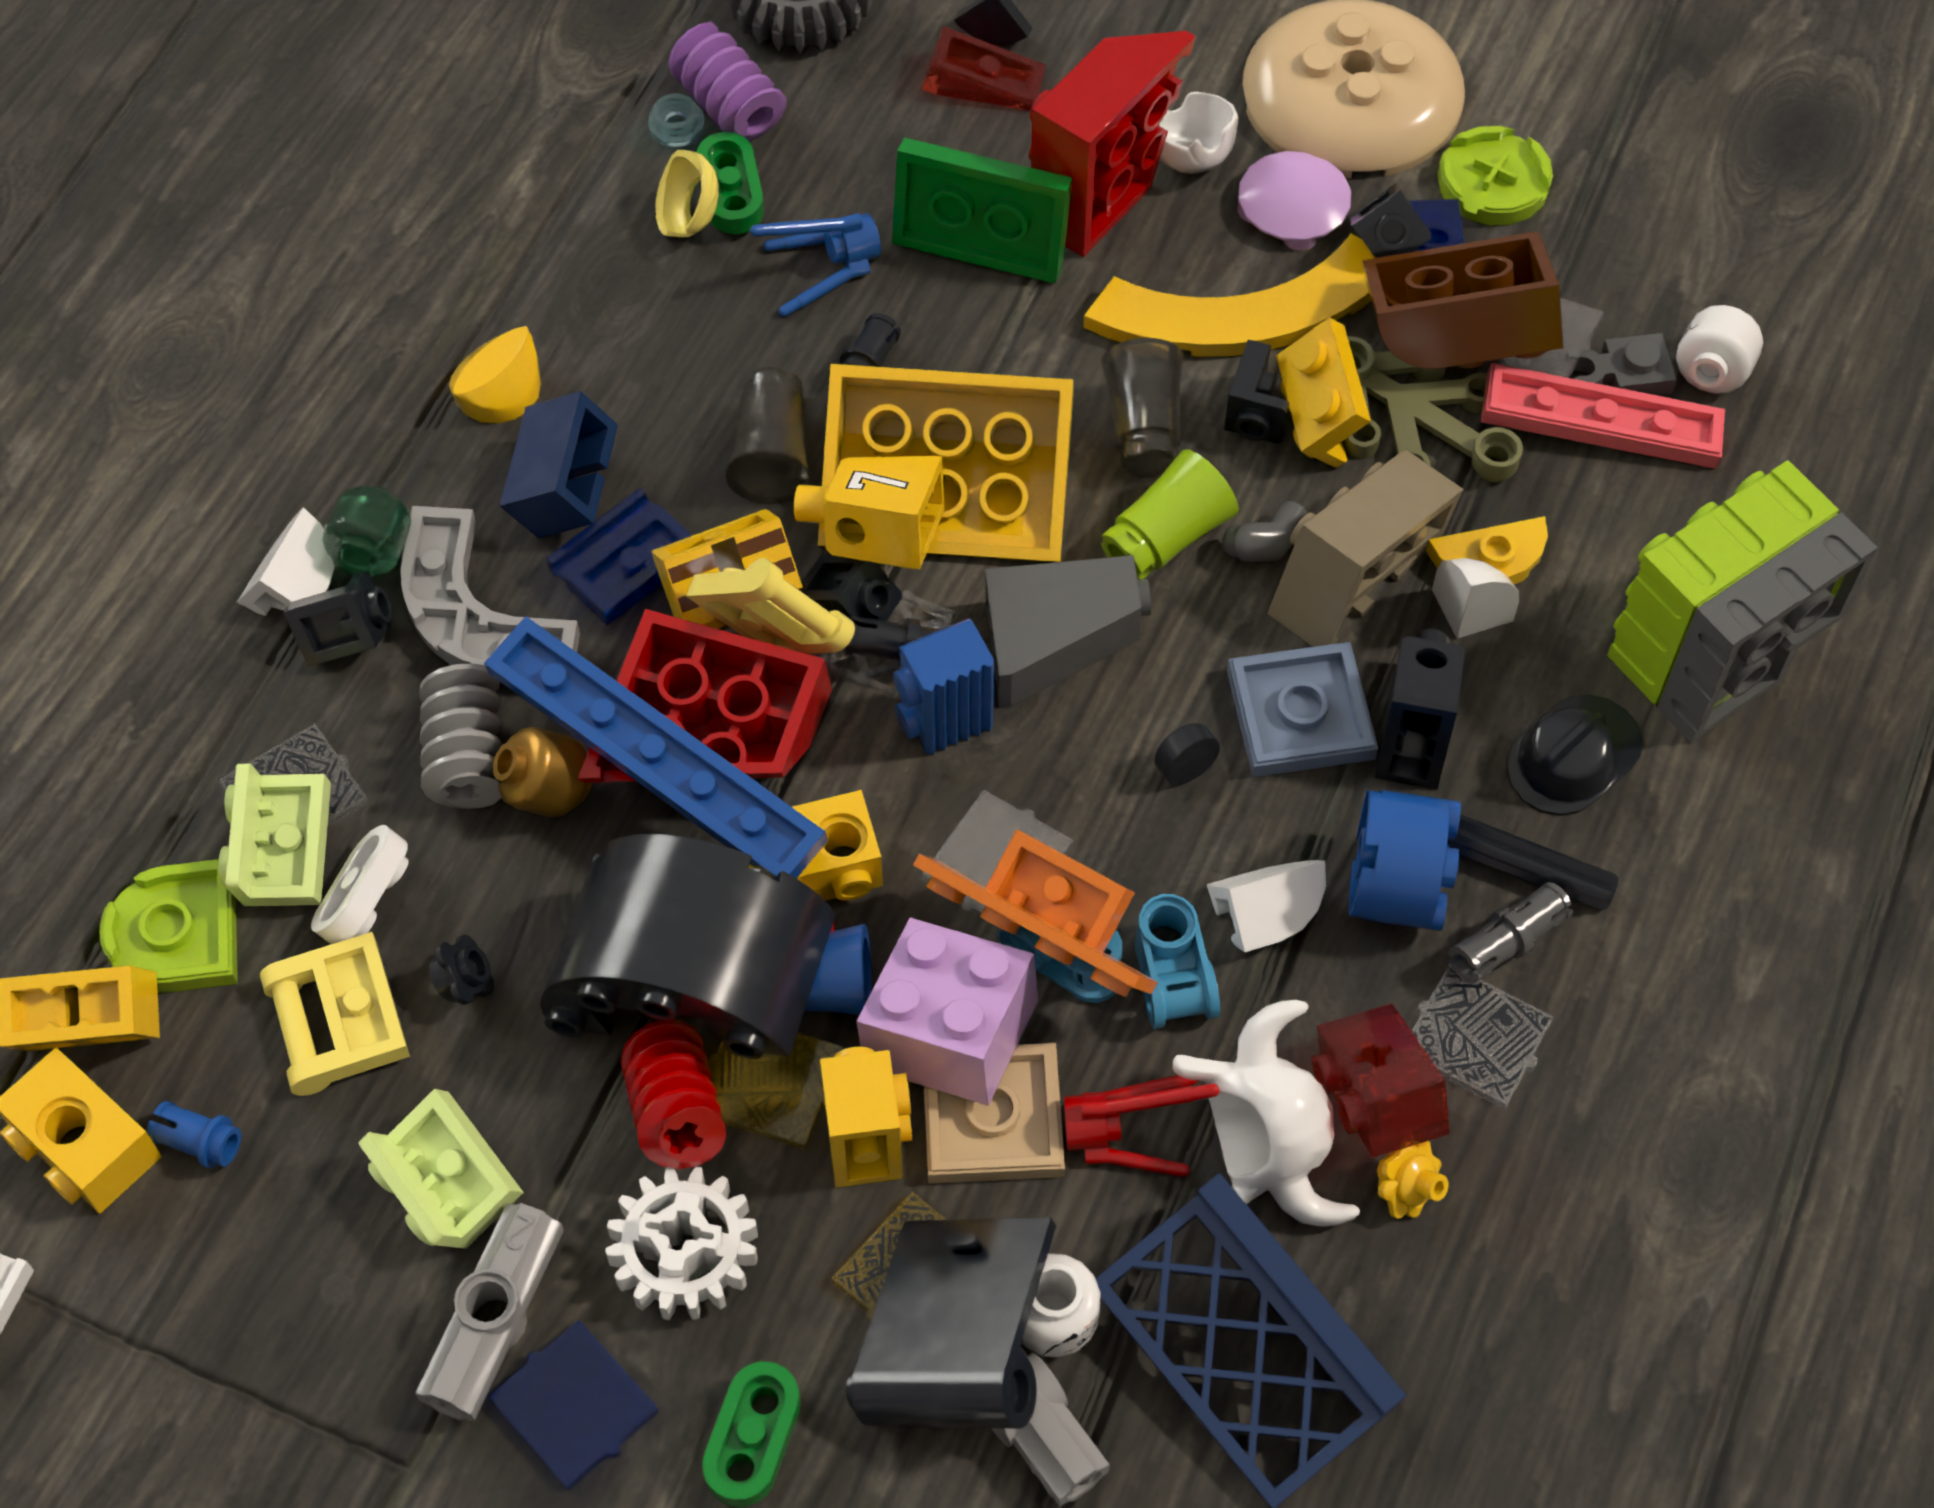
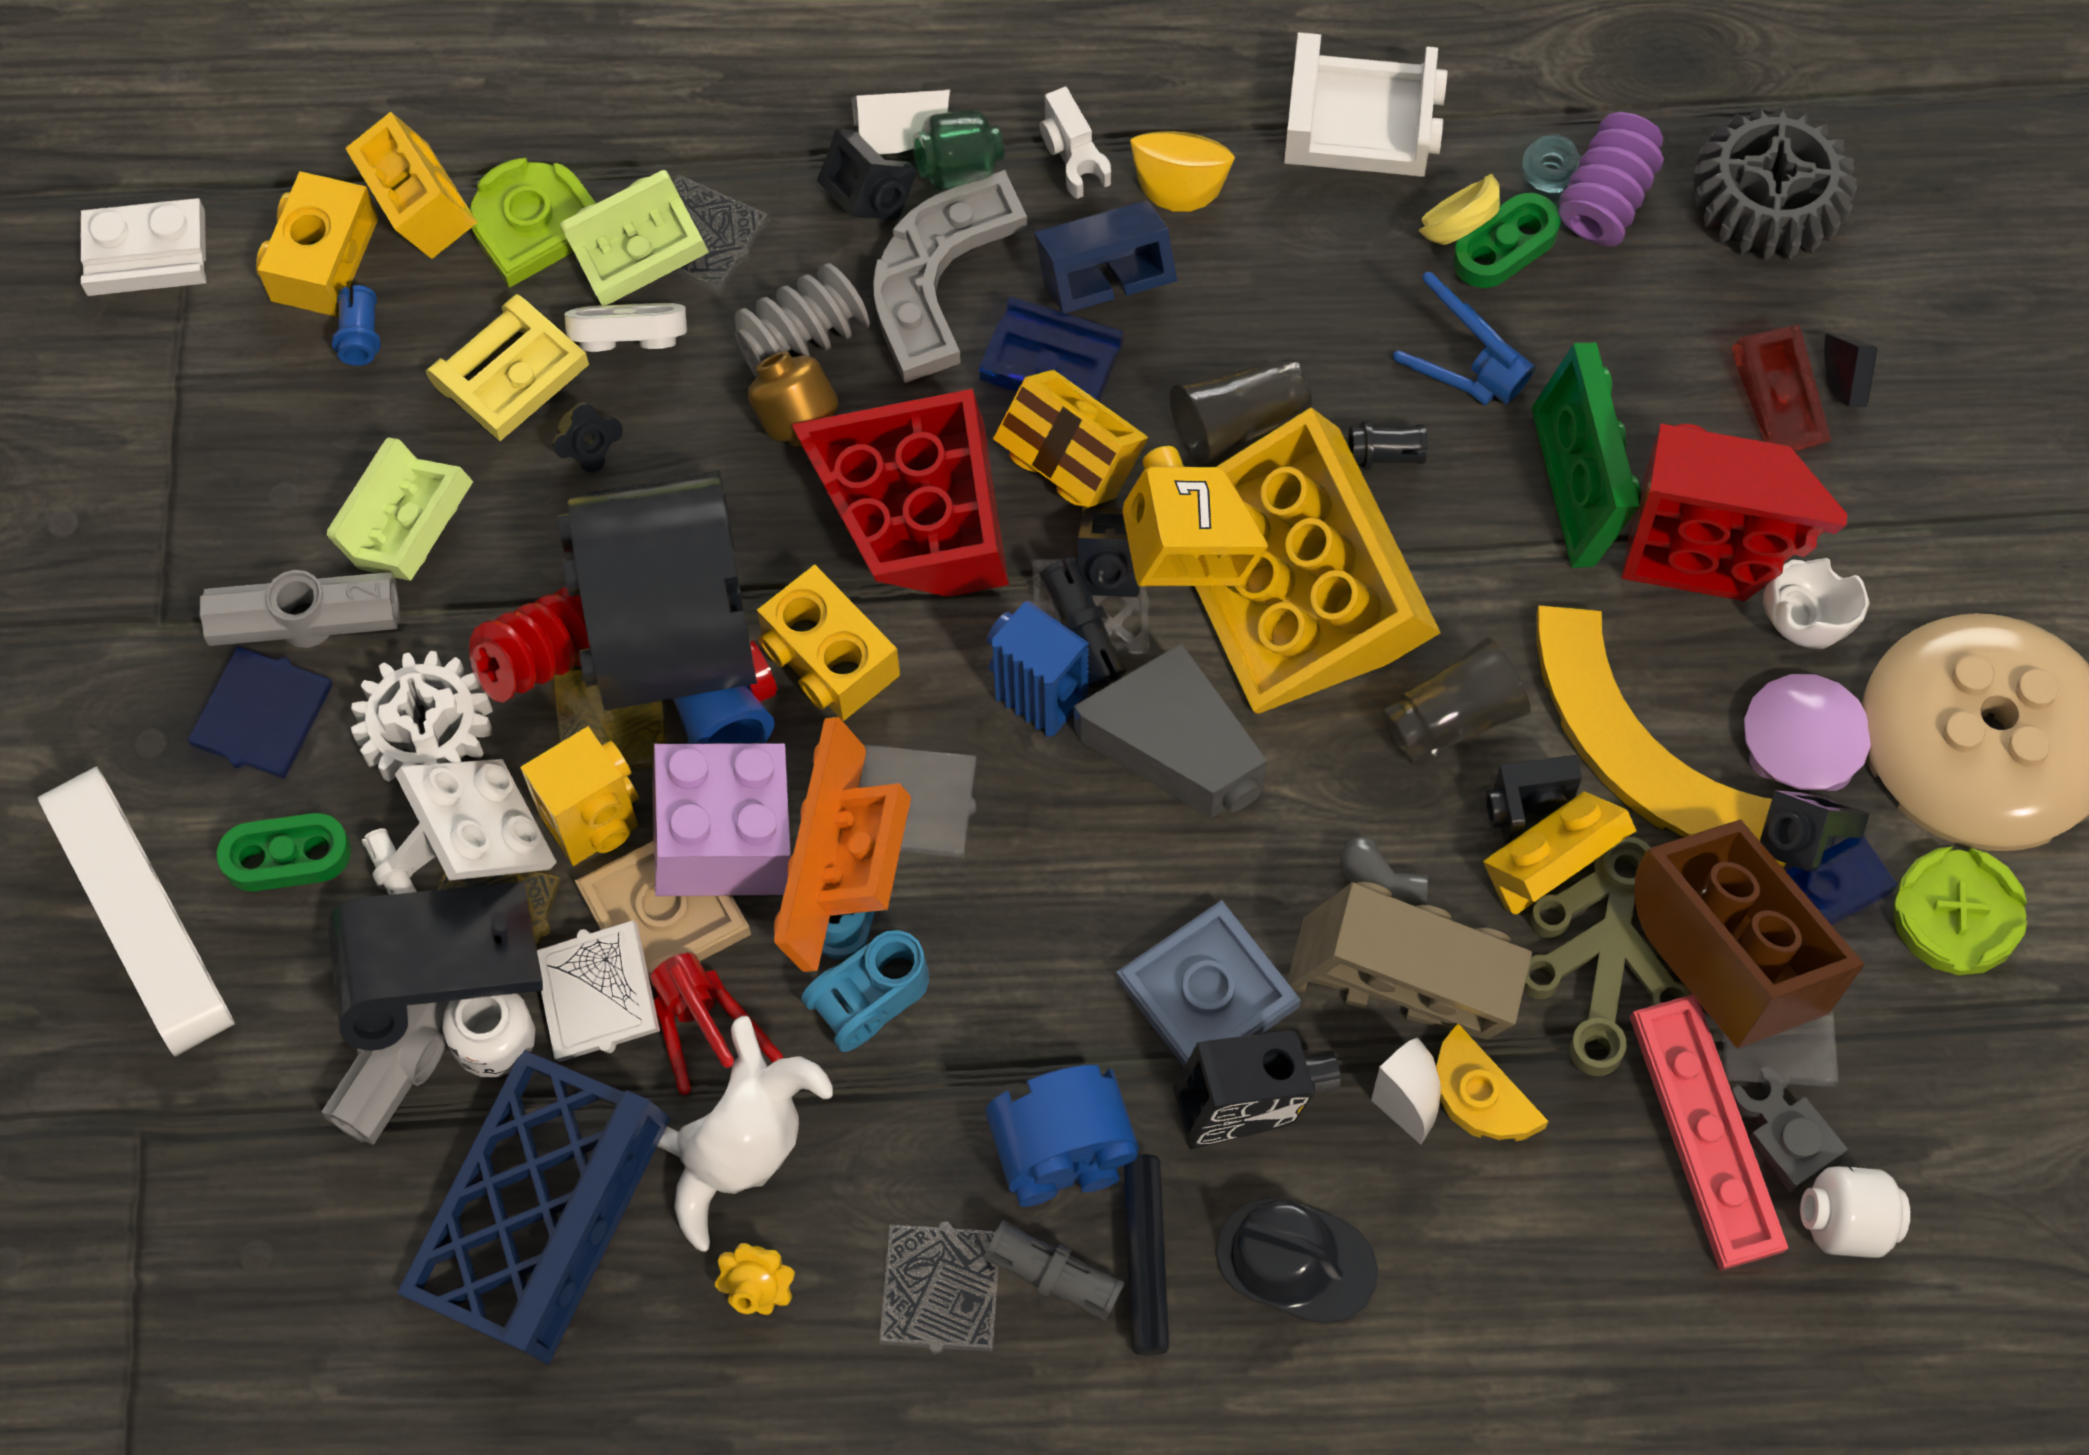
camera: 65 degrees right, 5 degrees up
blue plate [484,616,828,880] -> none
light yellow plate [686,558,855,654] -> none
lime plant [1101,449,1239,579] -> none
black tile [1154,723,1220,785] -> none
white brick [1207,860,1326,952] -> none
clear red brick [1311,1004,1450,1158] -> none
piece [1607,460,1878,743] -> none
none -> white plate [362,759,557,895]
none -> white piece [537,920,660,1062]
none -> white plate [1040,86,1111,199]
none -> white panel [1284,32,1447,177]

